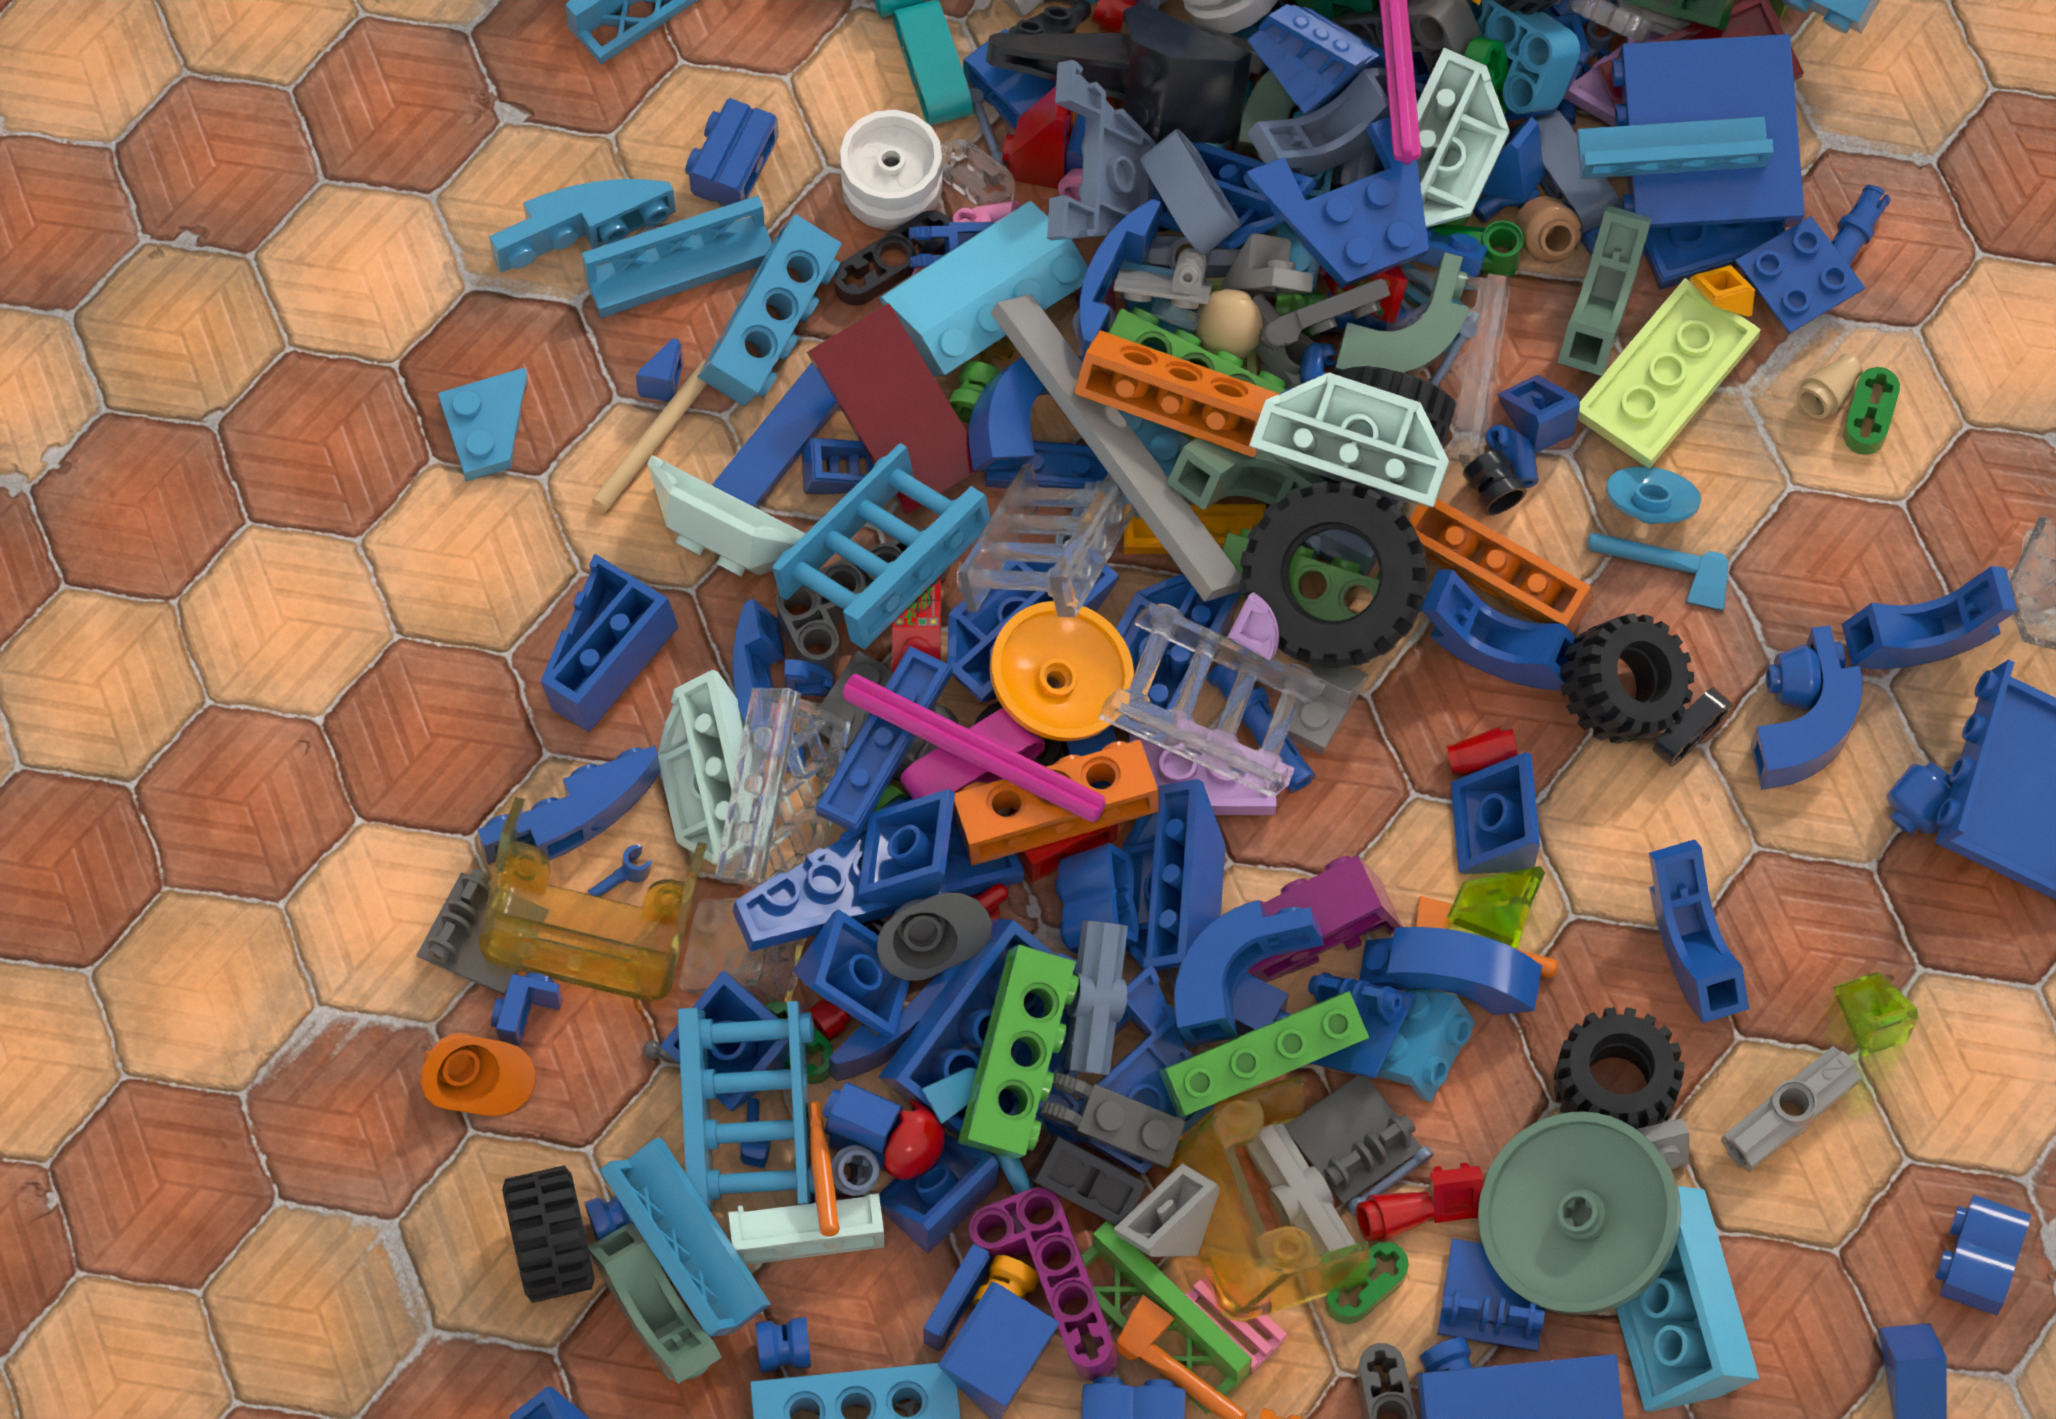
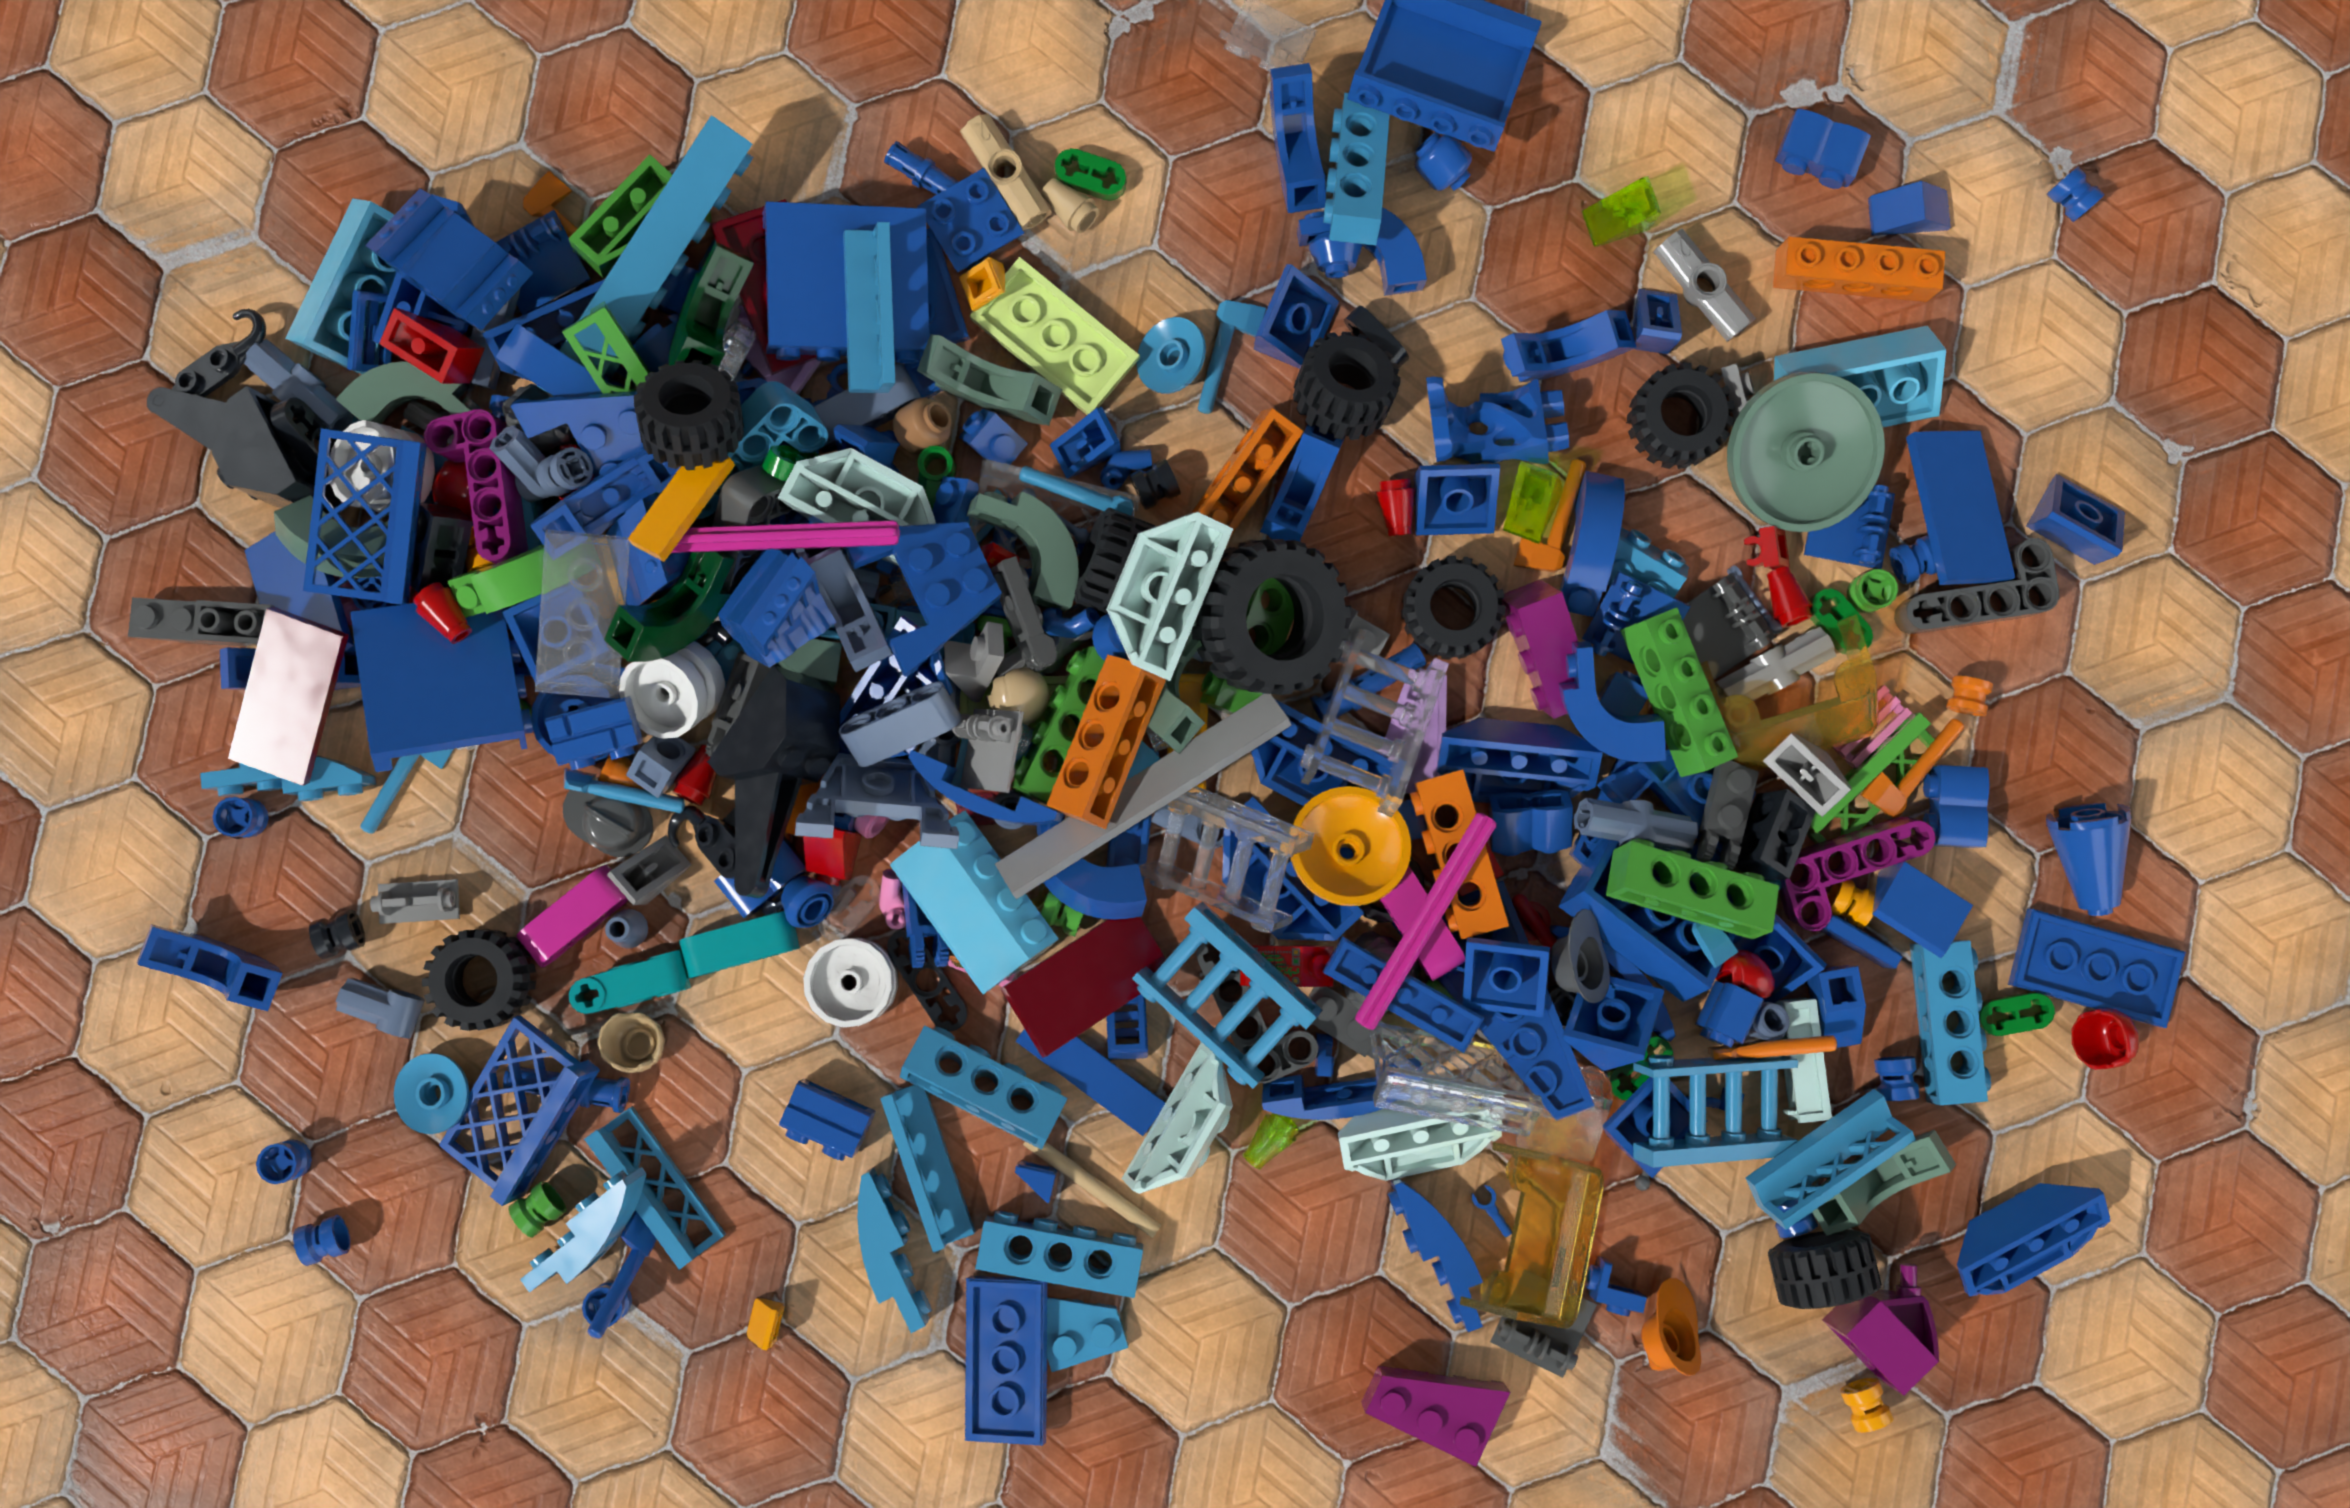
camera: 90 degrees left, 20 degrees up
blue wedge [540,553,678,733] -> none
lavender tile [1228,592,1279,661] -> none
none -> light orange slope [747,1298,785,1350]
none -> blue cone [781,876,834,928]
none -> blue bracket [959,408,1028,473]
none -> tan piece [960,113,1051,231]
none -> blue tile [965,1276,1048,1446]
none -> dark azure brick [975,1211,1144,1298]
none -> dark azure piece [1019,466,1134,516]
none -> clear neon green cone [1242,1113,1299,1170]
none -> blue slope [1254,264,1339,369]
none -> dark azure brick [1323,93,1390,246]
none -> magenta wedge [1361,1366,1511,1467]
none -> black tyre [1401,556,1506,660]
none -> blue hips [1426,376,1569,464]
none -> blue slope [1632,289,1682,354]
none -> orange brick [1773,236,1945,302]
none -> blue slope [1807,965,1866,1048]
none -> magenta piece [1822,1263,1939,1396]
none -> light orange wheel [1840,1377,1894,1433]
none -> bright green wheel [1847,569,1898,613]

